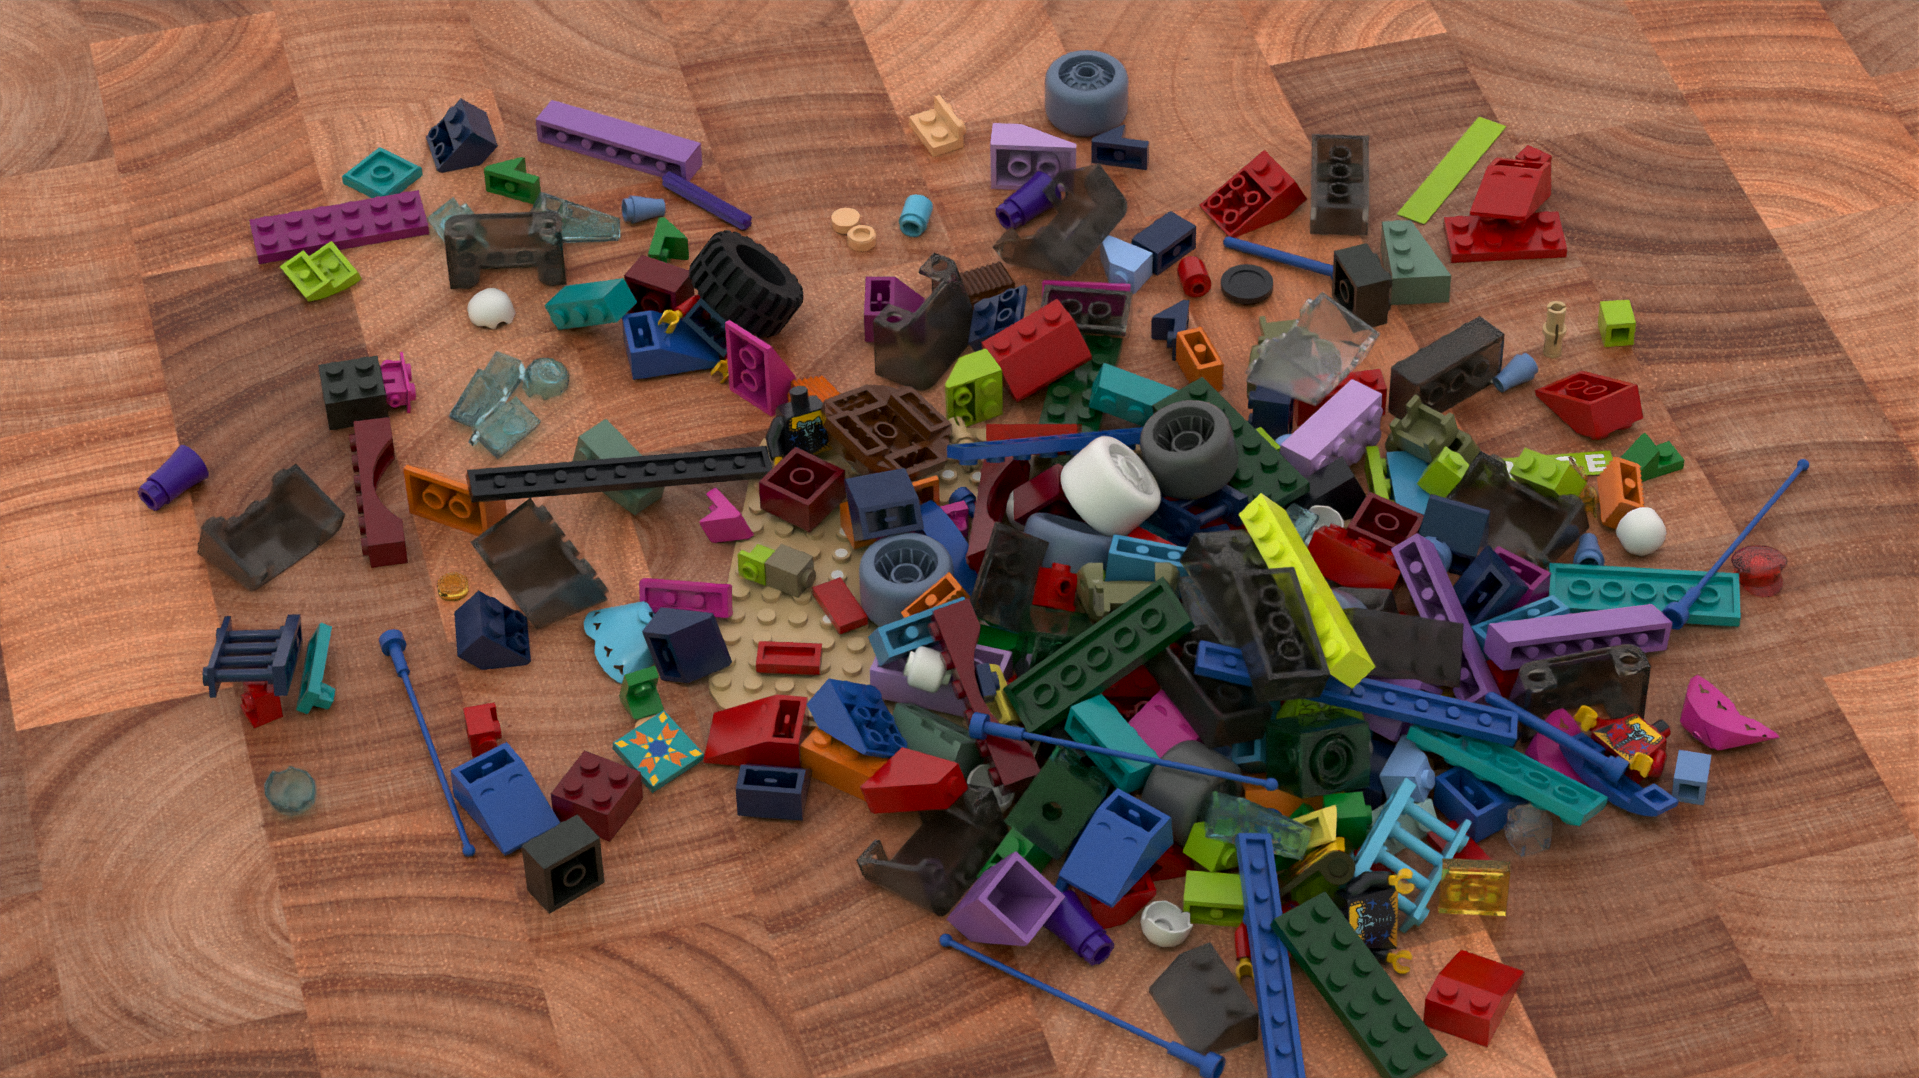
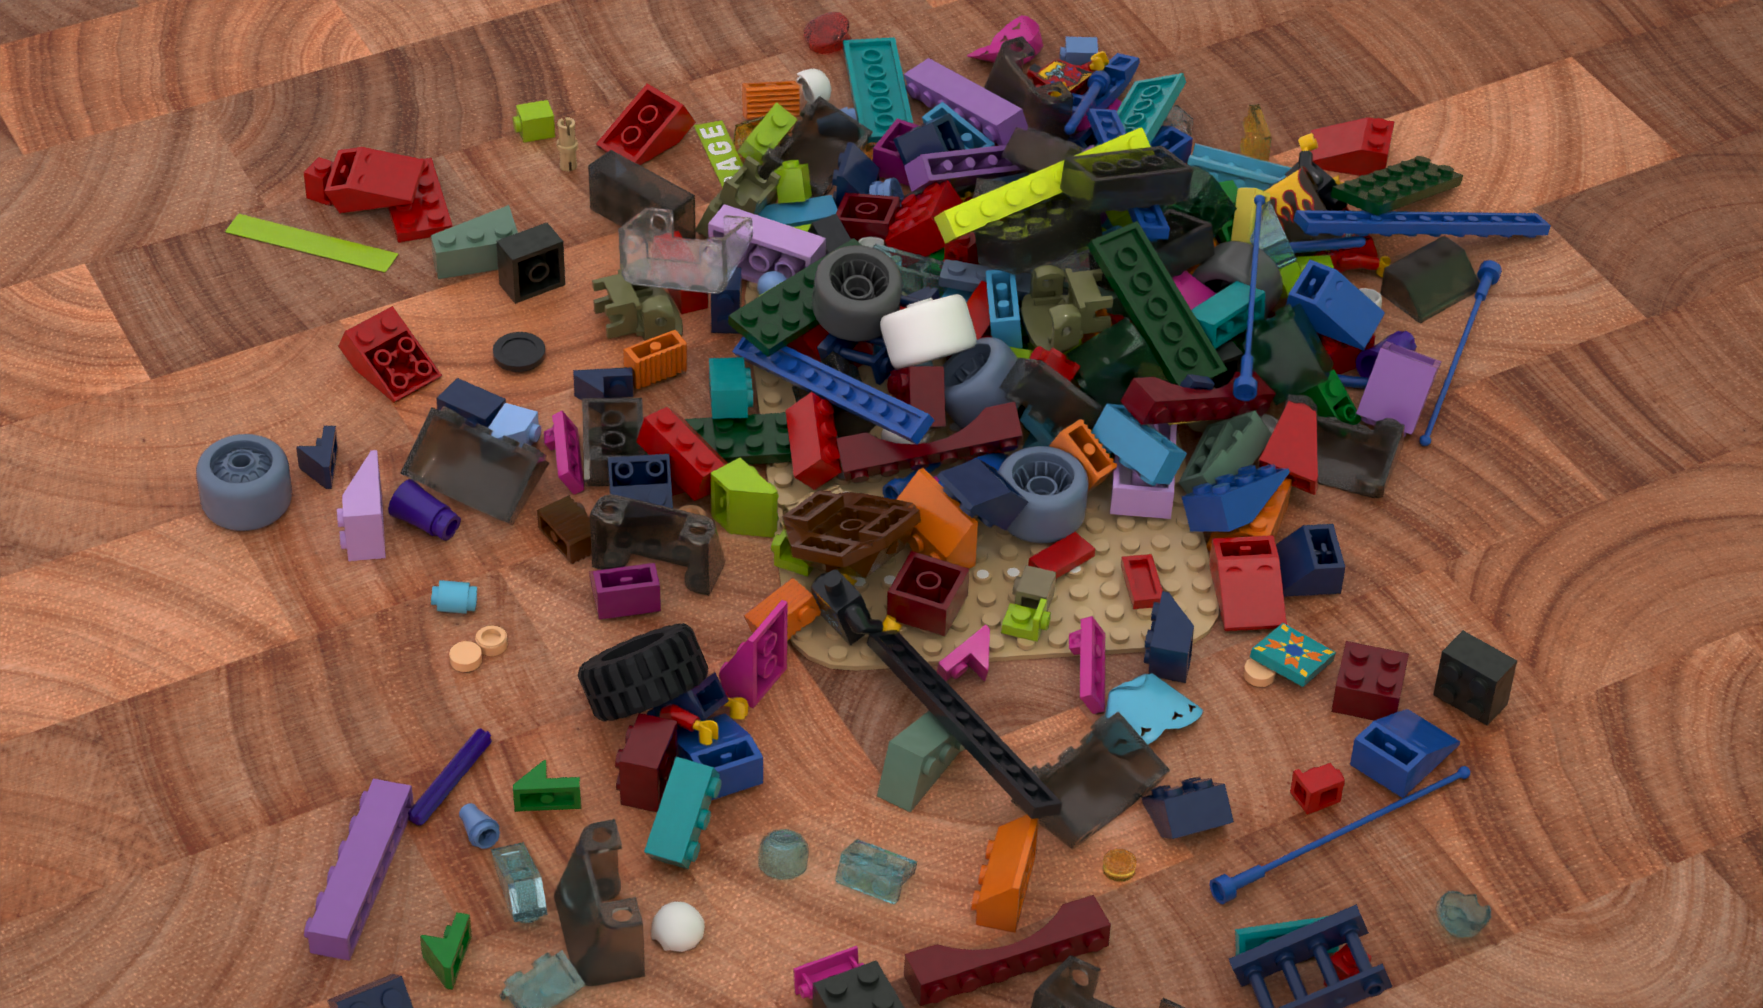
camera: 105 degrees left, 0 degrees up
clear light blue slope [448,351,527,429] -> none
green slope [619,665,664,720] -> none
white head [903,646,952,693] -> none
light nougat bracket [909,95,966,157] -> none
red brick [1177,256,1212,298] -> none
blue piece [1223,236,1333,280] -> none
clear smoke brick [1310,134,1369,236] -> none
green slope [1620,433,1684,482] -> none
blue piece [1662,459,1809,630] -> none

